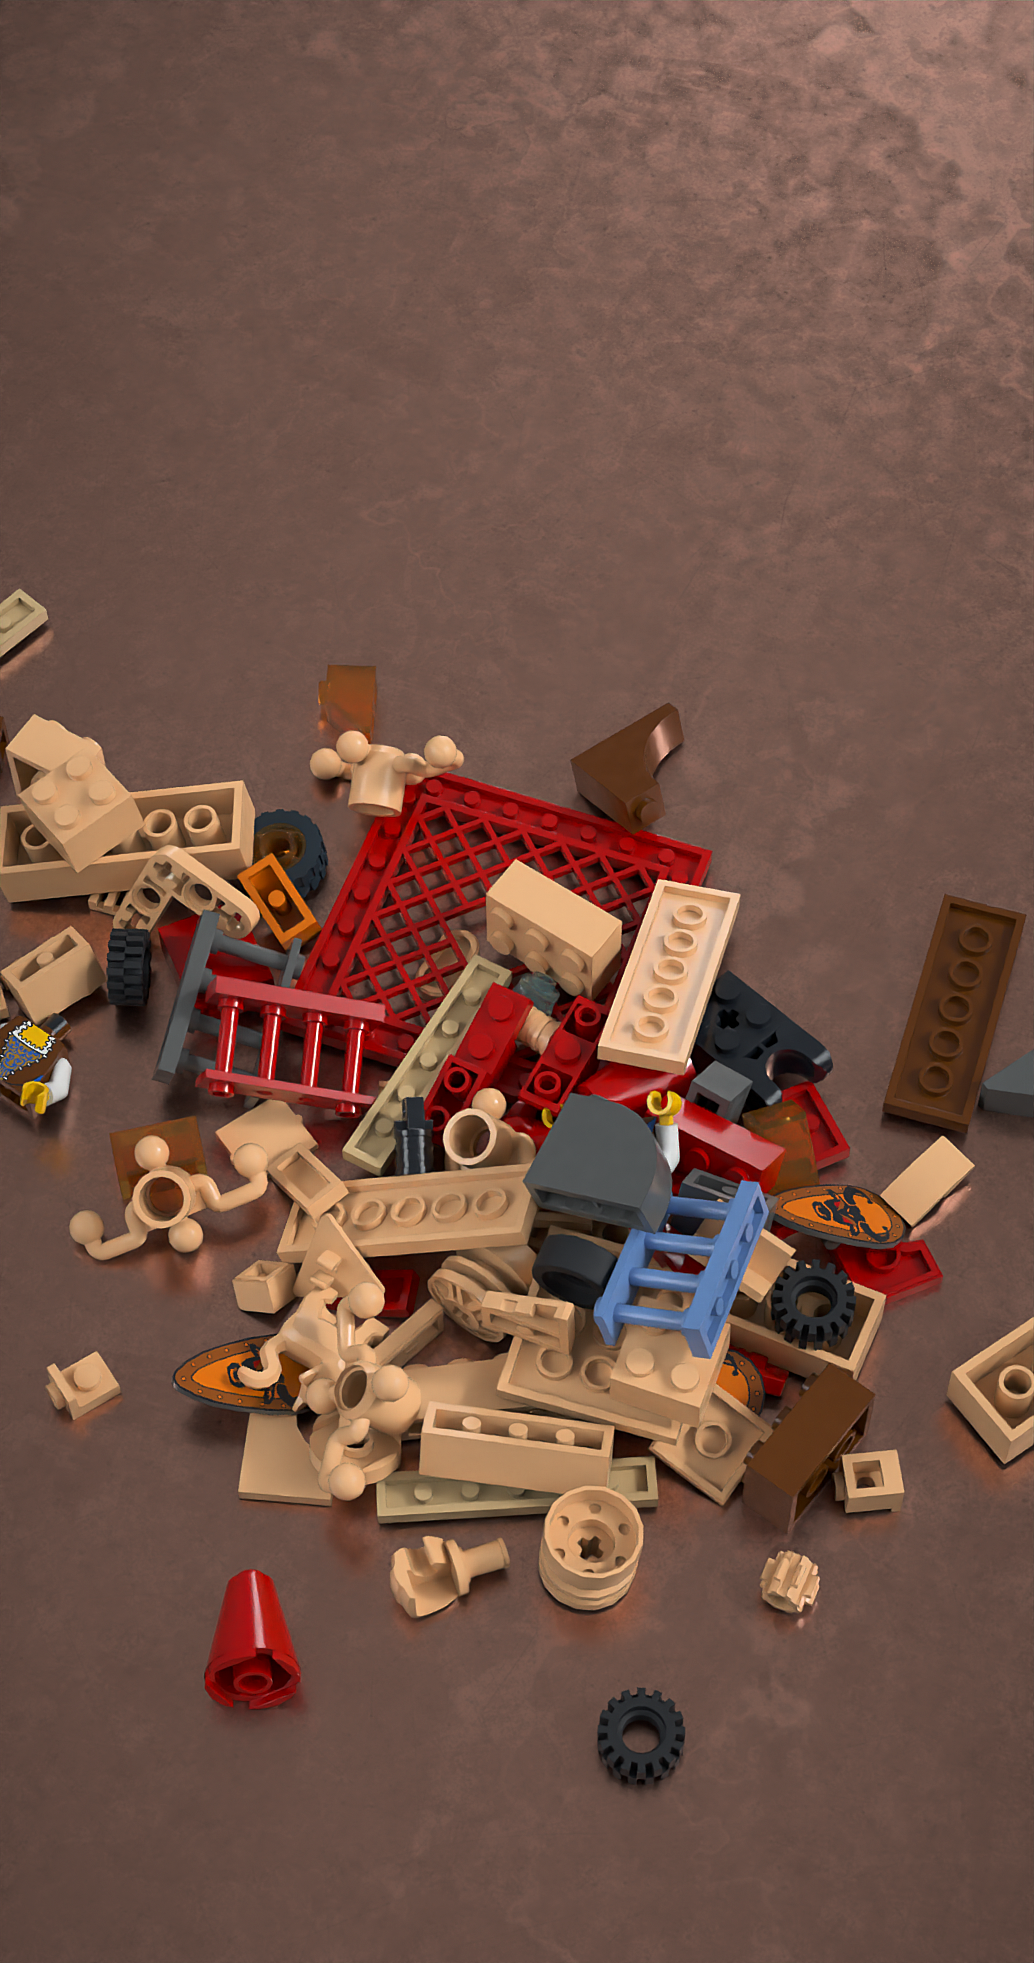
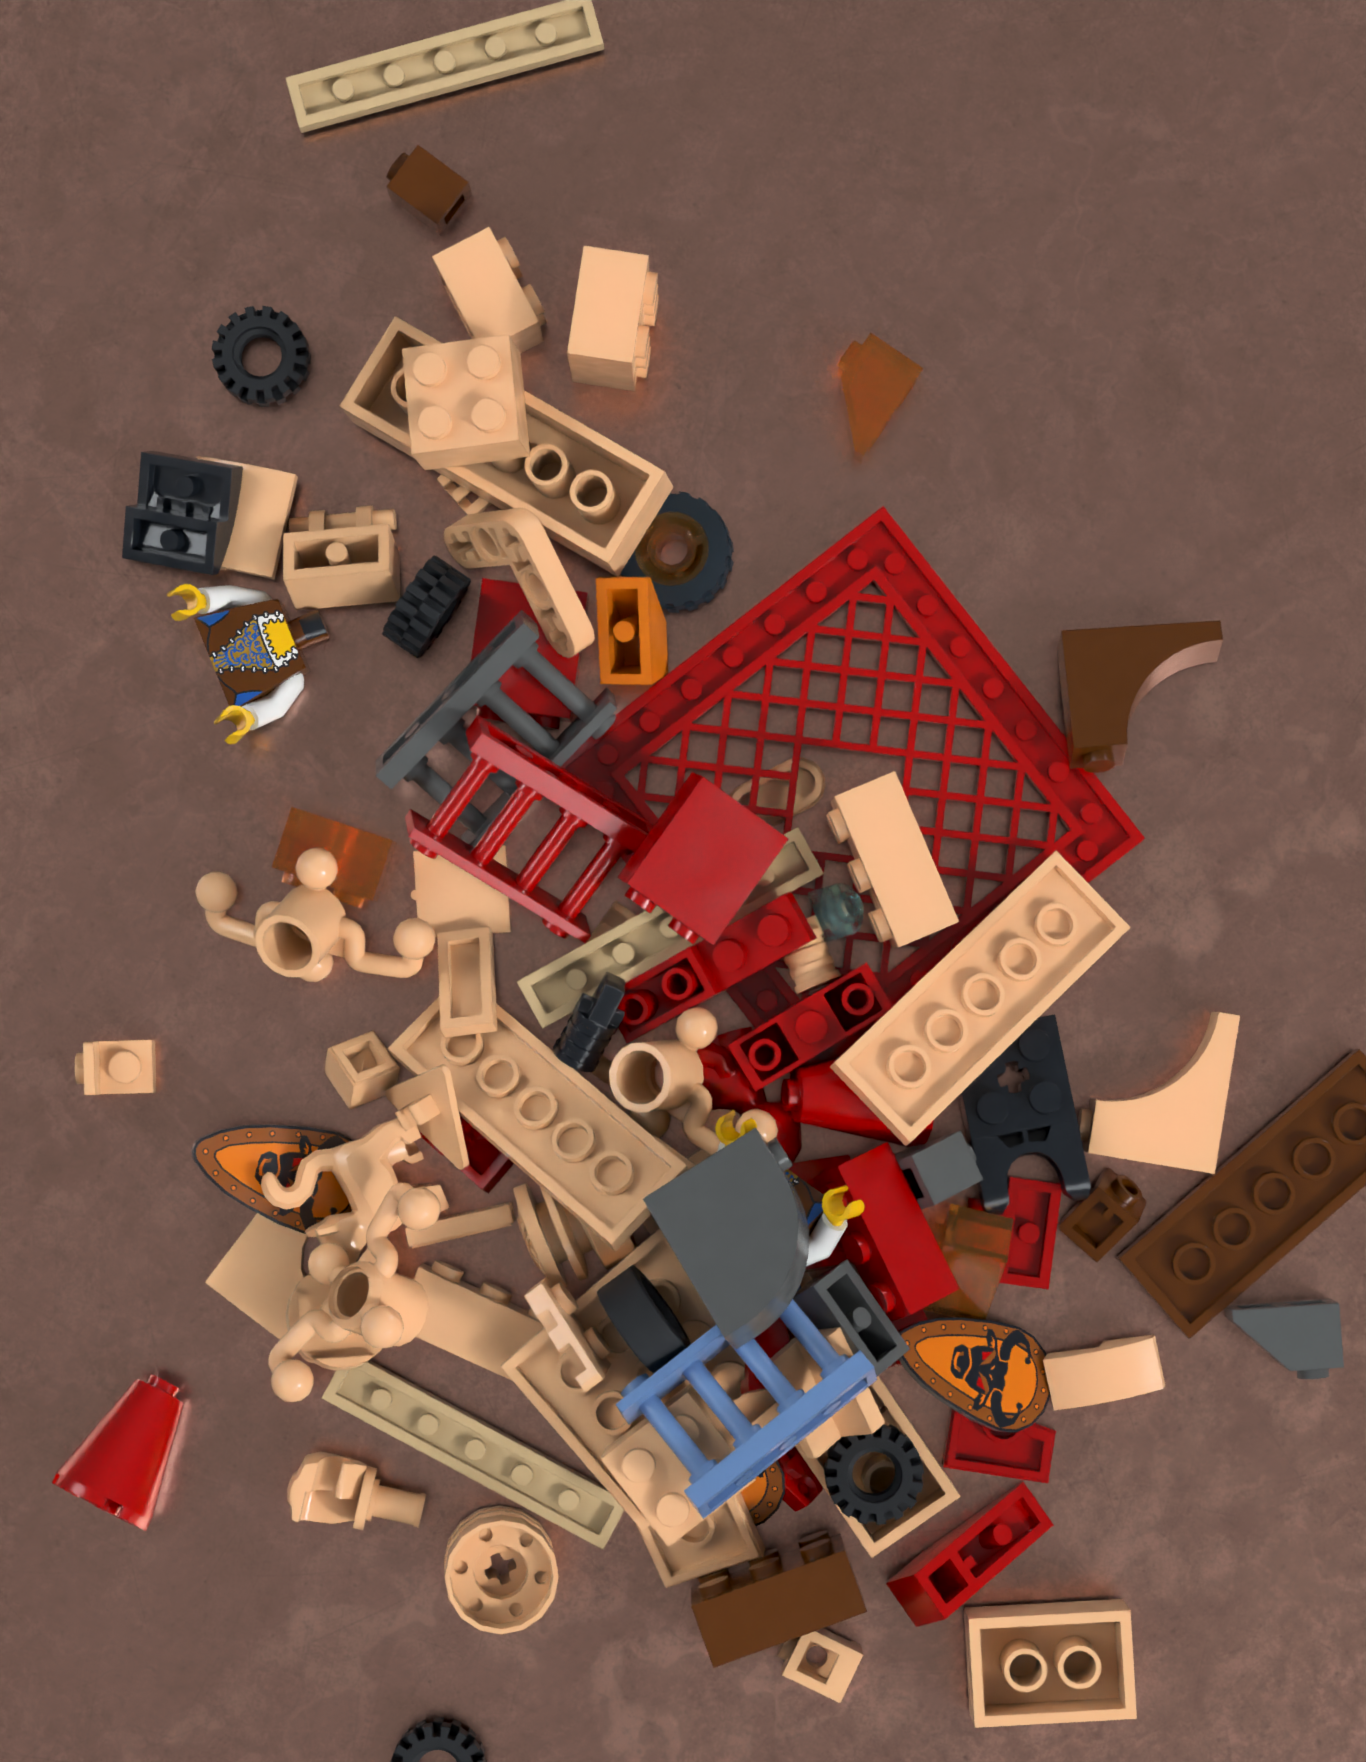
camera: 35 degrees right, 30 degrees up
light nougat wheel [310,730,464,817] -> none
light nougat brick [419,1401,615,1494] -> none
light nougat gear [760,1551,820,1614] -> none
none -> light nougat brick [567,246,659,391]
none -> red brick [617,772,789,945]
none -> red slope [886,1482,1054,1627]
none -> reddish brown bracket [1057,1168,1147,1263]
none -> light nougat arch [1077,1012,1240,1174]

